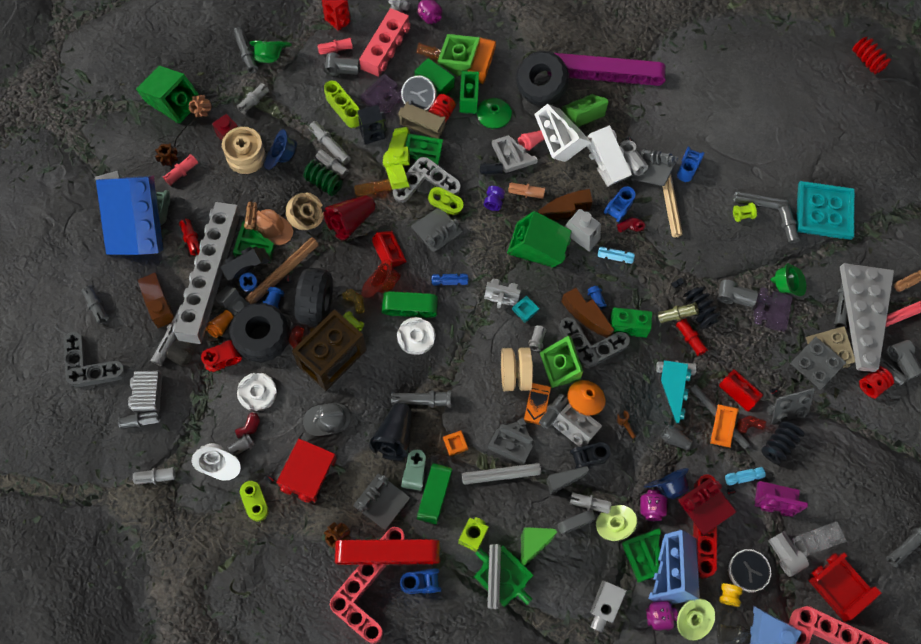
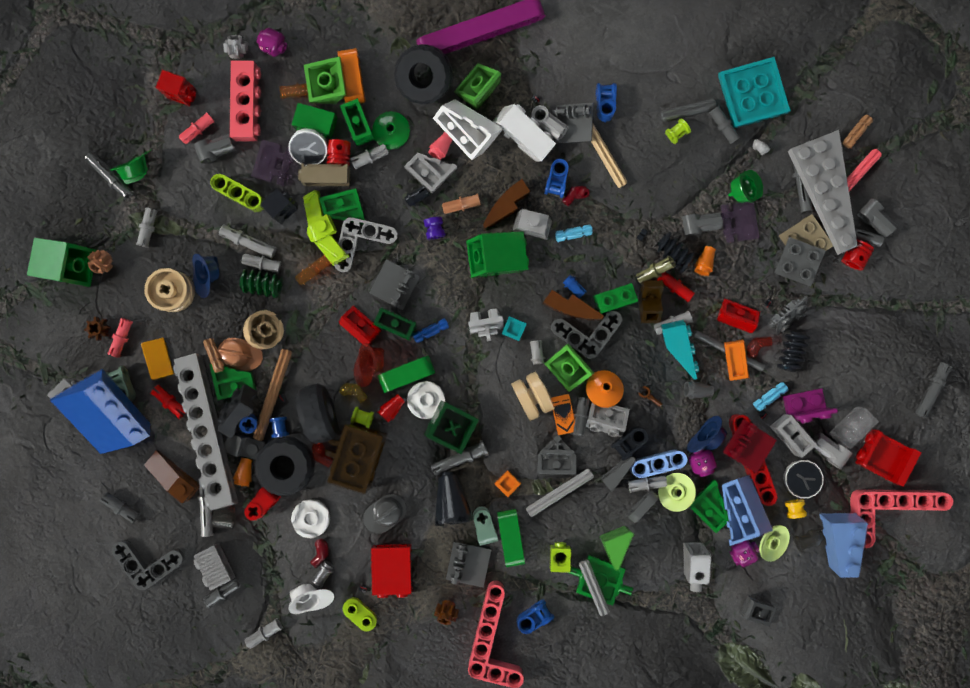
camera: 15 degrees left, 20 degrees up
dark red brick [212,114,238,141] -> none
dark red cone [323,195,376,240] -> none
red beam [335,540,440,565] -> none
lime plate [428,187,463,215] -> none
none -> light orange slope [141,338,174,380]
none -> light grey axle [350,144,389,170]
none -> dark green brick [373,307,417,341]
none -> red cone [377,394,405,423]
none -> dark green brick [424,400,479,454]
none -> light blue beam [630,449,687,478]
none -> dark brown brick [639,280,664,323]
none -> orange cone [694,246,716,276]
none -> light grey piece [753,139,771,155]
none -> light grey brick [770,414,817,458]

